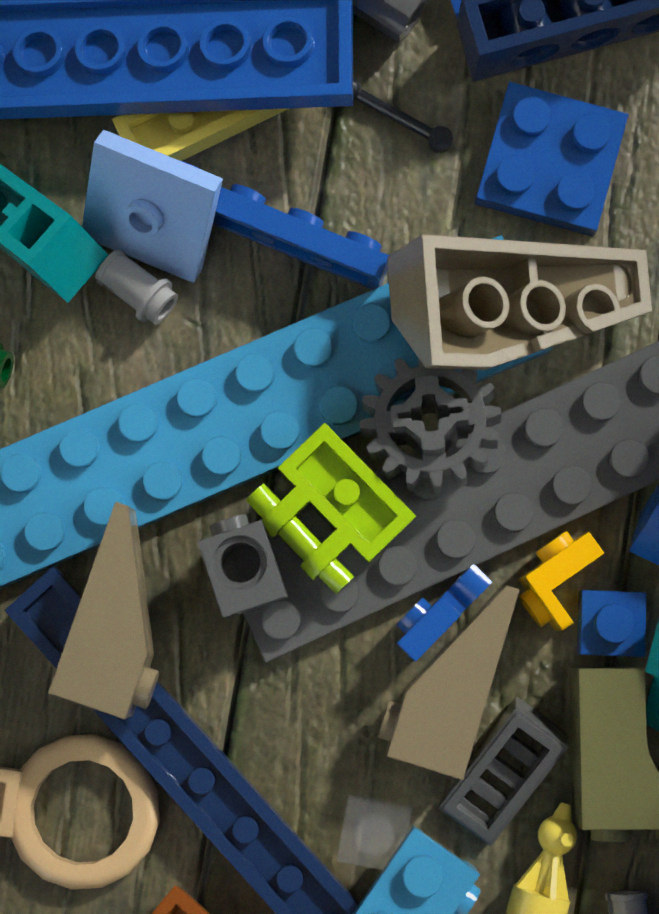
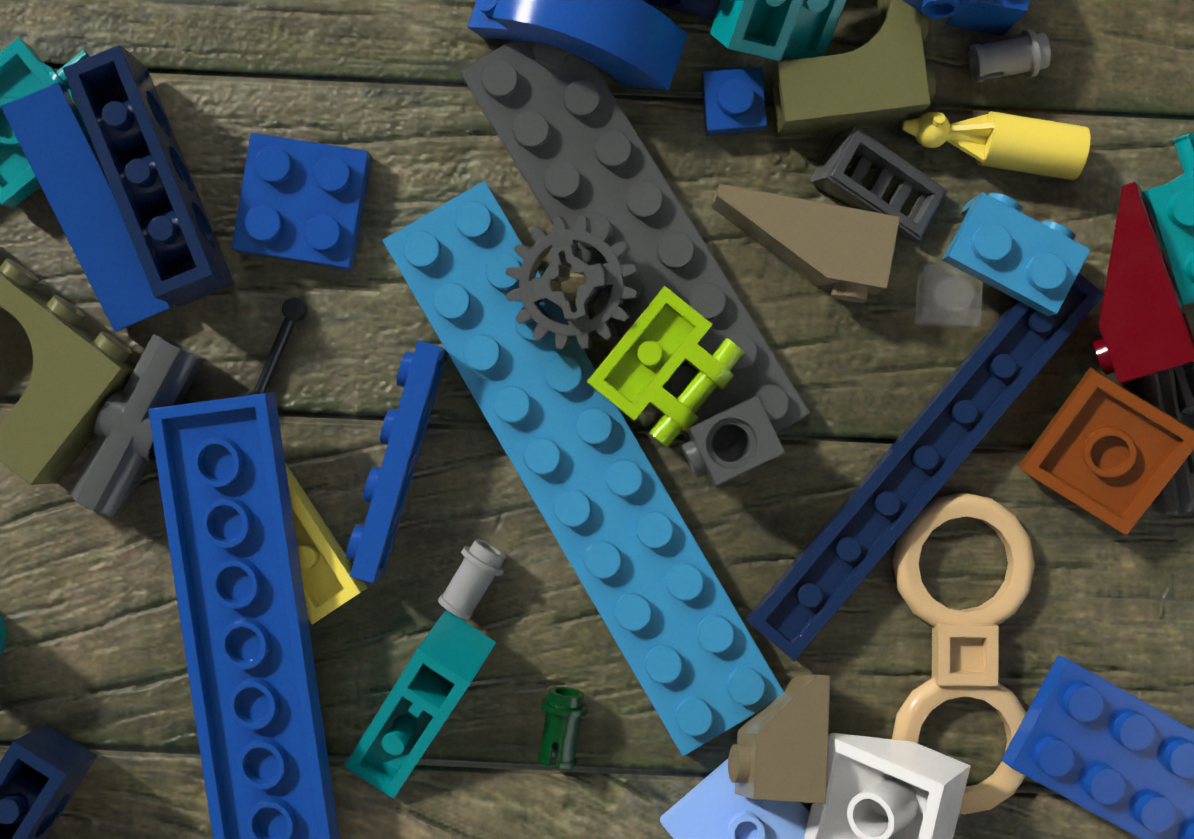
camera: 100 degrees left, 5 degrees up
dark tan slope [48,501,159,719] -> none
light blue plate [82,130,223,283] -> none
dark tan wedge [387,234,652,370] -> none
blue plate [395,564,492,662] -> none
yellow bracket [519,531,604,631] -> none

